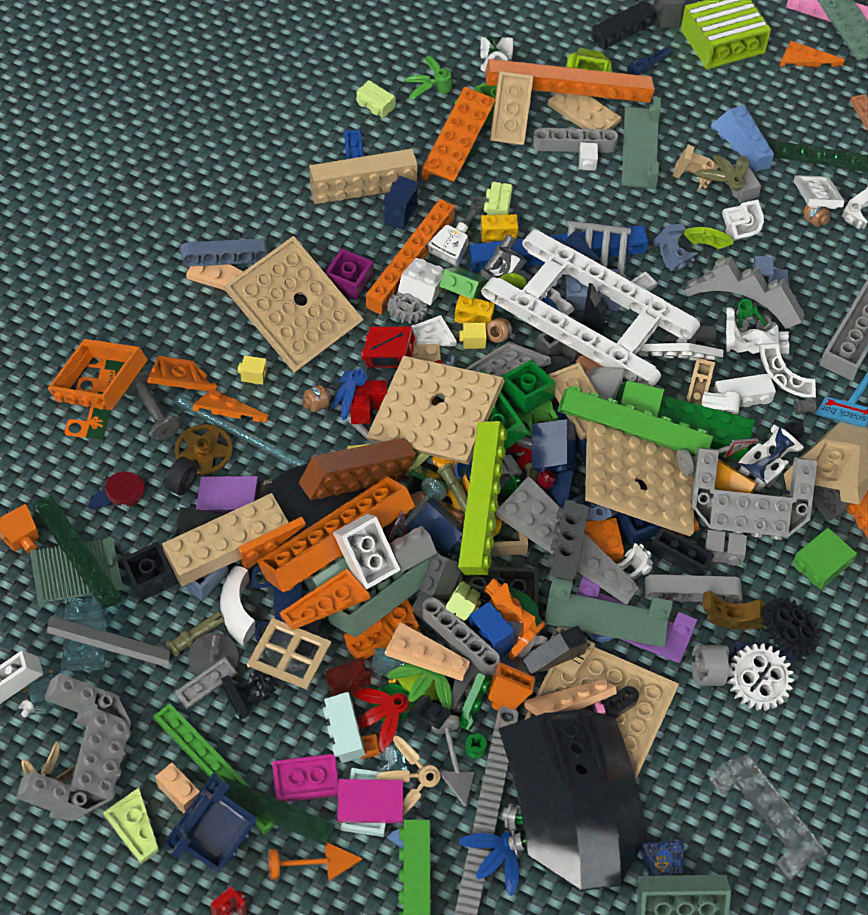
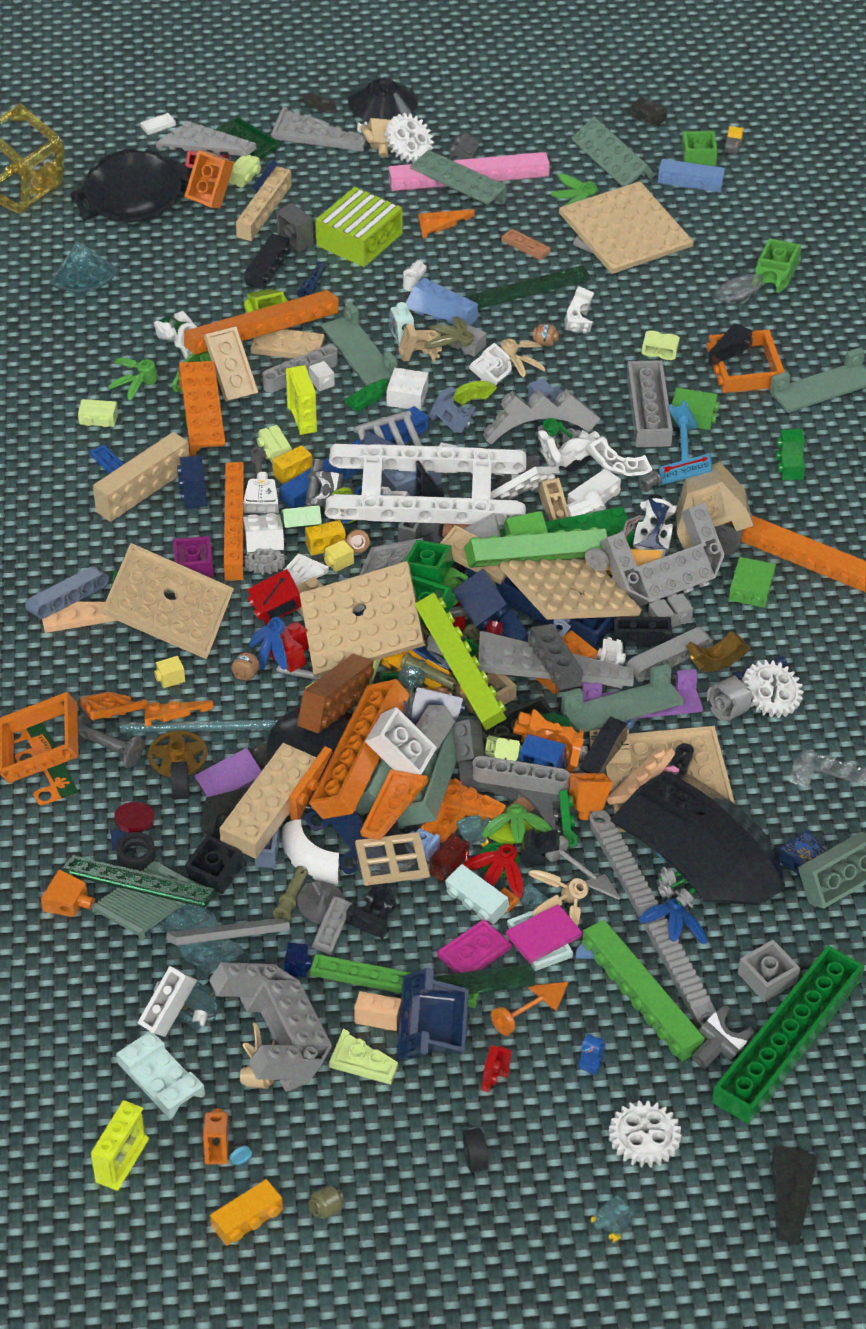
camera: 30 degrees left, 10 degrees down
light nougat wing [385,622,470,681] -> none
green wheel [465,733,487,759] -> none
black gear [761,597,820,659] -> none
white plate [794,175,844,209] -> none
none -> black tyre [116,832,156,872]
none -> clear blue brick [284,942,312,977]
none -> neon yellow window [286,365,317,435]
none -> green hinge [344,378,389,412]
none -> white brick [387,368,428,411]
none -> light aqua torso [389,302,414,346]
none -> white piece [403,260,427,291]
none -> light blue brick [408,828,440,862]
none -> tan plant [500,339,545,378]

